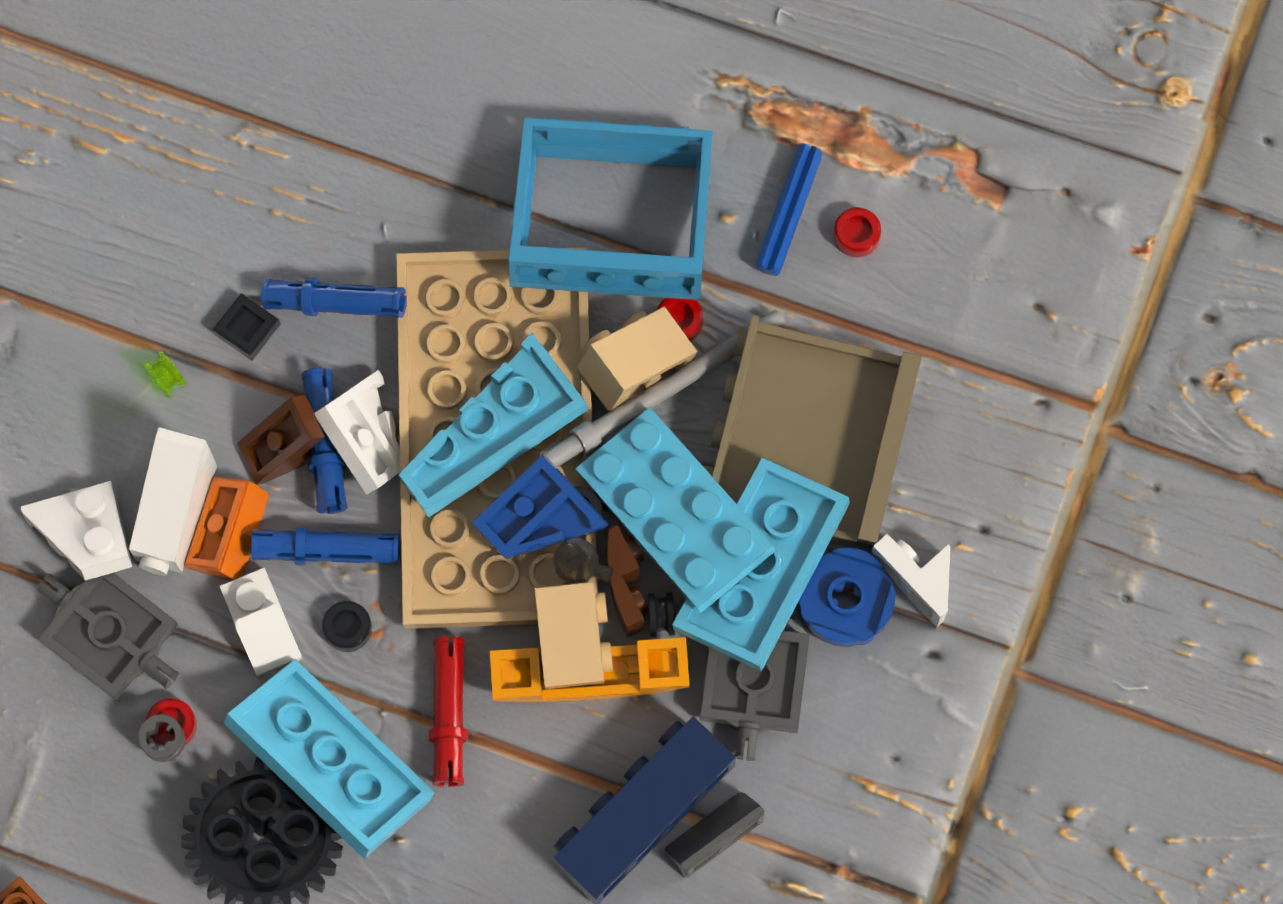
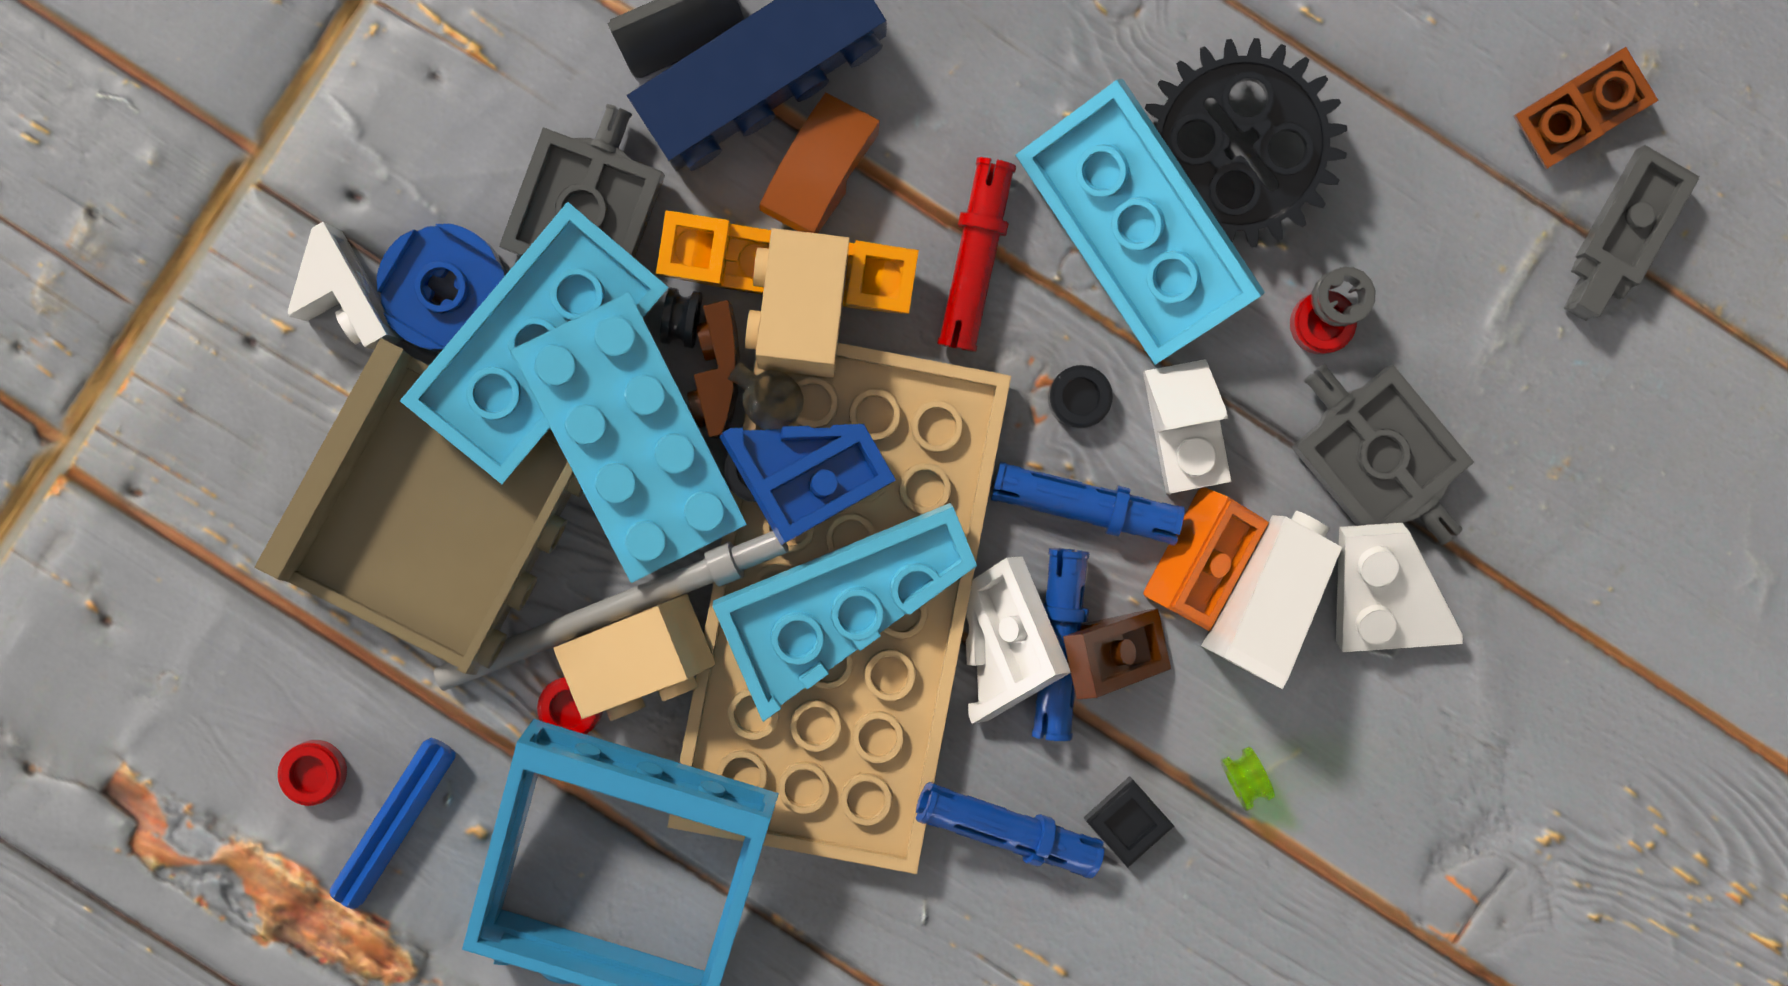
camera: 165 degrees left, 15 degrees up
none -> dark orange slope [759,92,880,233]

